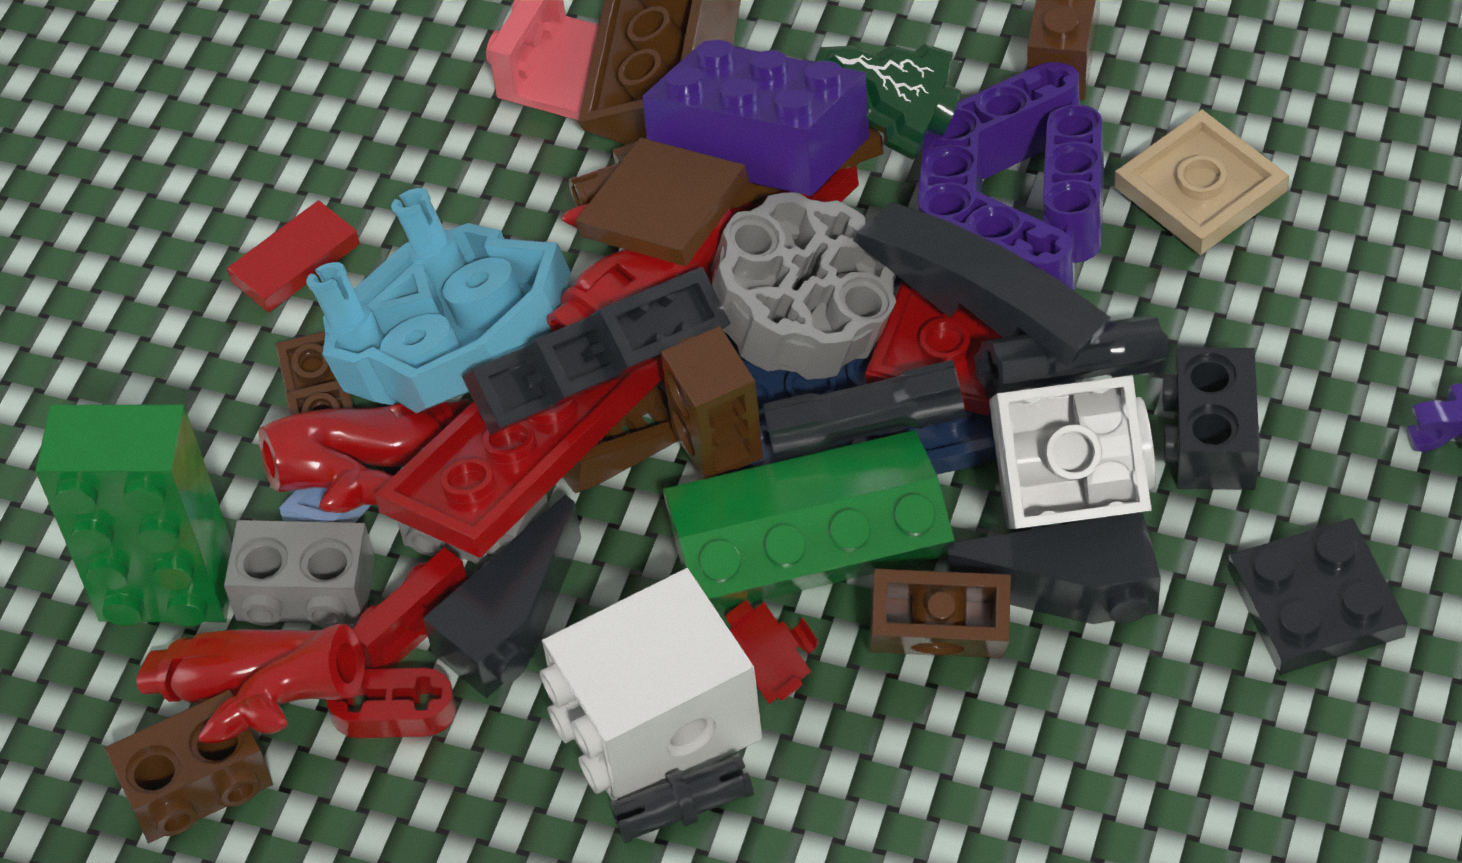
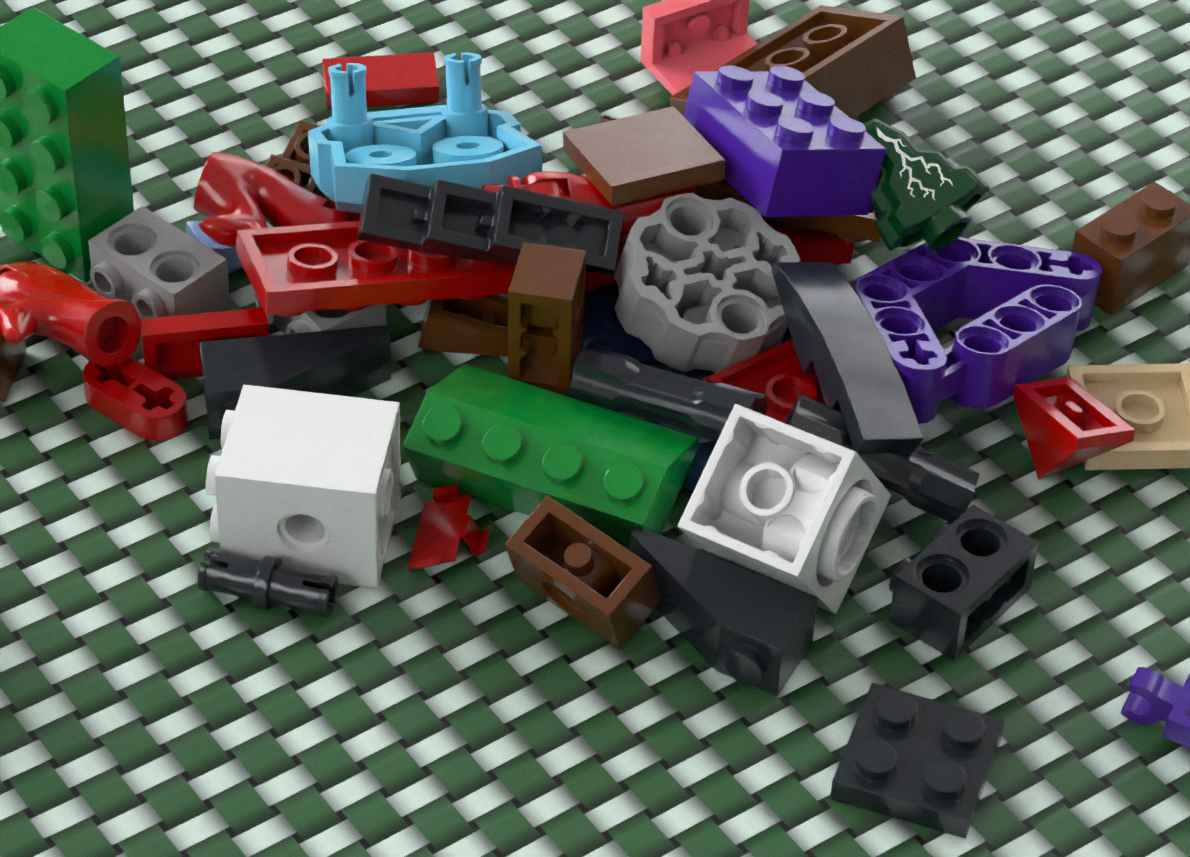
camera: 30 degrees right, 10 degrees down
none -> red slope [1014,377,1135,480]

